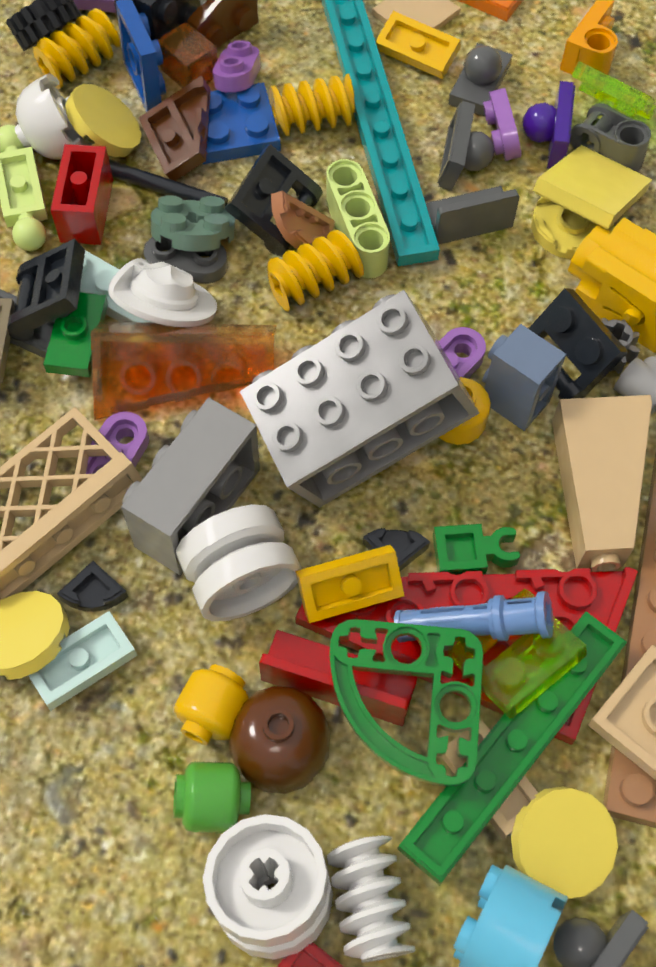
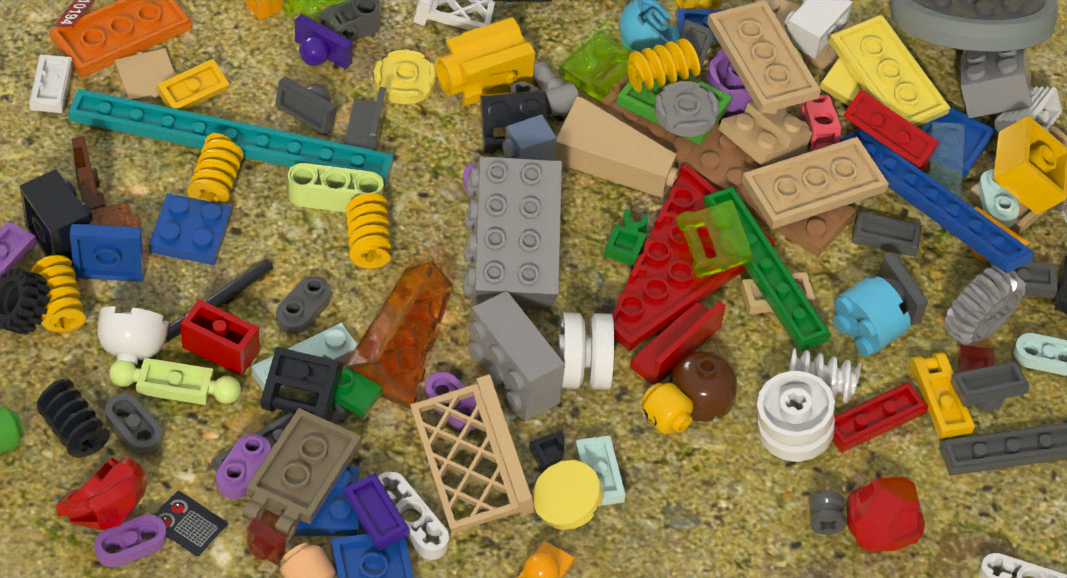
camera: 70 degrees left, 10 degrees down
light yellow tile [65,84,142,157] -> none
white hat [108,258,217,327] -> none
reddish brown wing [138,75,210,181] -> none
sand green plate [151,195,235,252] -> none
bright green head [173,761,251,833] -> none
medium lavender plate [213,41,261,92] -> none
black plate [224,144,323,256] -> none
nougat plate [271,191,335,249] -> none
yellow plate [295,545,404,623] -> none
green beam [330,619,483,787] -> none
black tile [363,528,430,571] -> none
medium blue pin [394,591,554,642] -> none
dark grey tile [448,43,513,116] -> none
medium lavender plate [483,88,521,161] -> none
light yellow tile [511,786,618,899] -> none
light yellow tile [533,145,652,229] -> none

